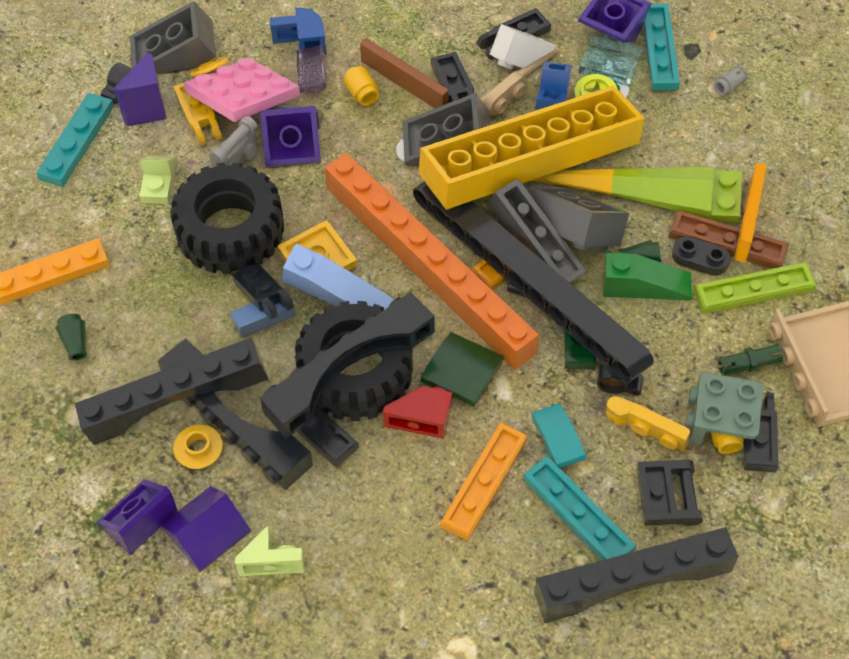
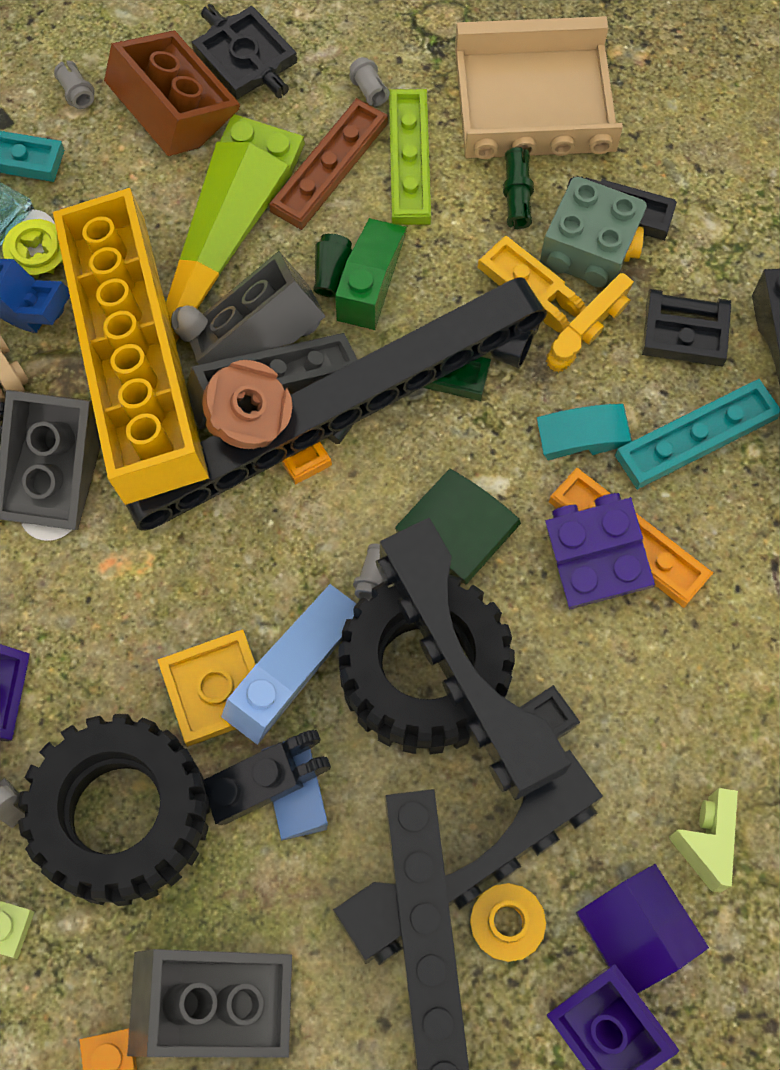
camera: 80 degrees left, 10 degrees up
orange brick [324,153,539,370] -> none
red slope [383,386,452,439] -> none
black plate [672,237,730,276] -> none
light orange tile [734,163,767,263] -> none
none -> dark orange slope [104,30,240,156]
none -> dark grey slope [127,949,292,1058]
none -> light grey hinge [171,305,208,342]
none -> black plate [192,4,297,100]
none -> nougat plate [202,360,292,449]
none -> light grey pin [349,57,390,107]
none -> yellow hinge [477,236,586,333]
none -> dark purple plate [545,493,655,610]

